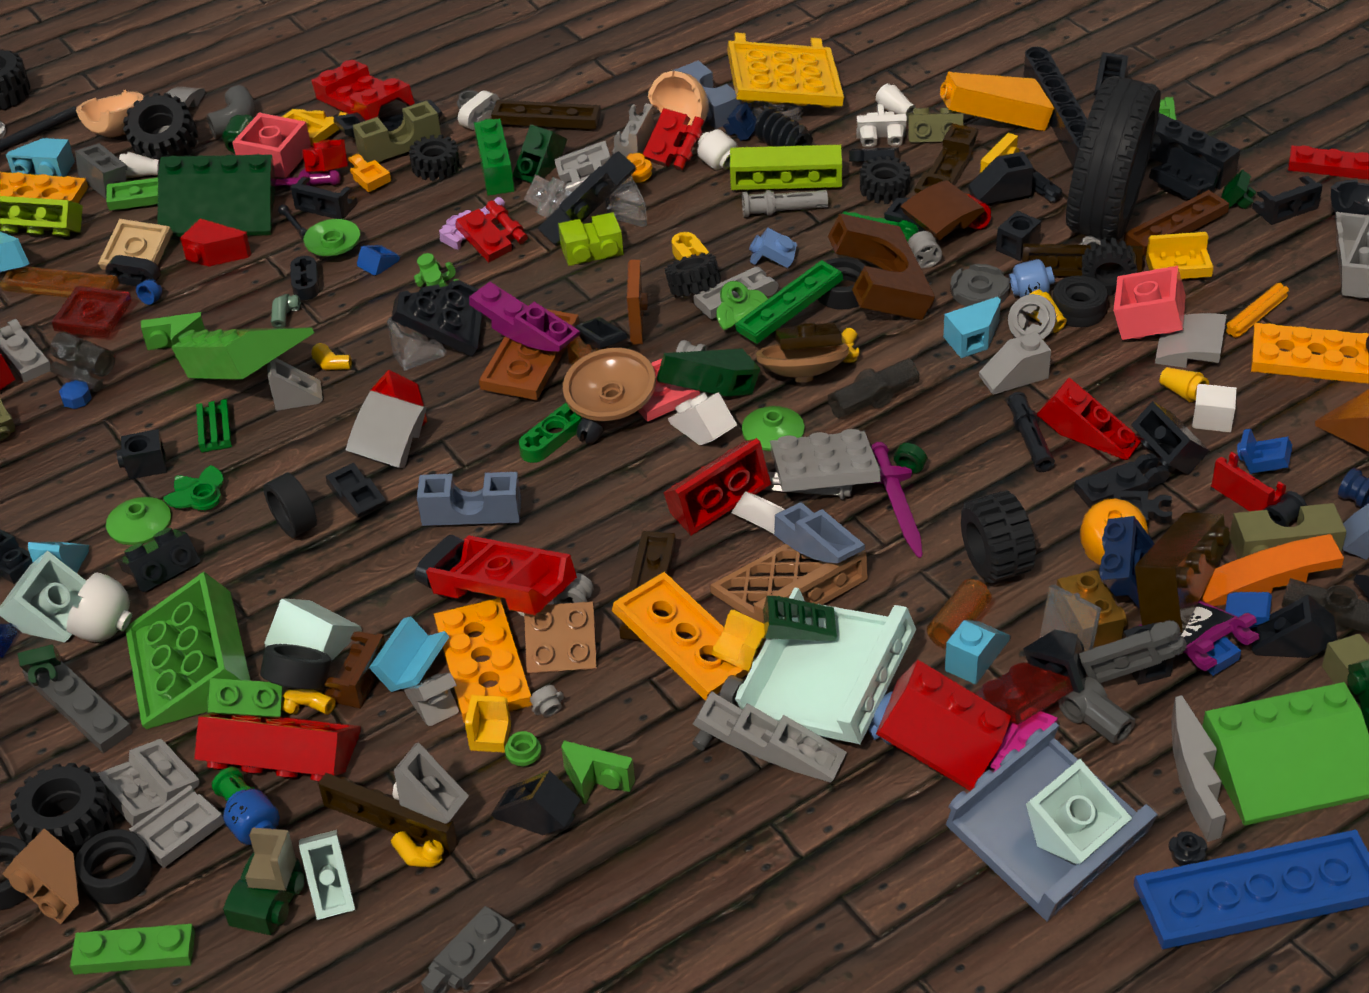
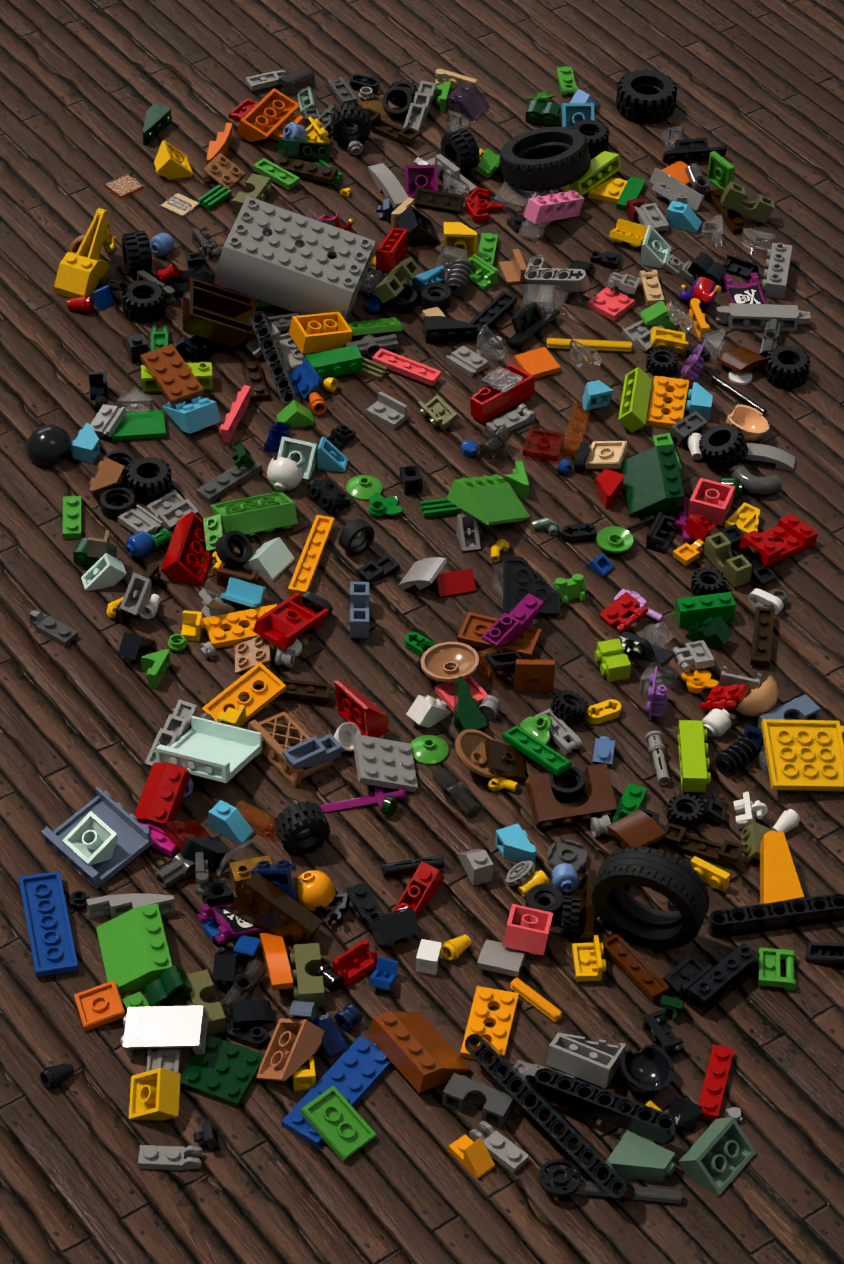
camera: 85 degrees right, 0 degrees up
dark green slope [763,595,837,641] -> none
none -> light orange plate [288,515,334,596]
none -> medium lavender hinge [646,666,668,721]

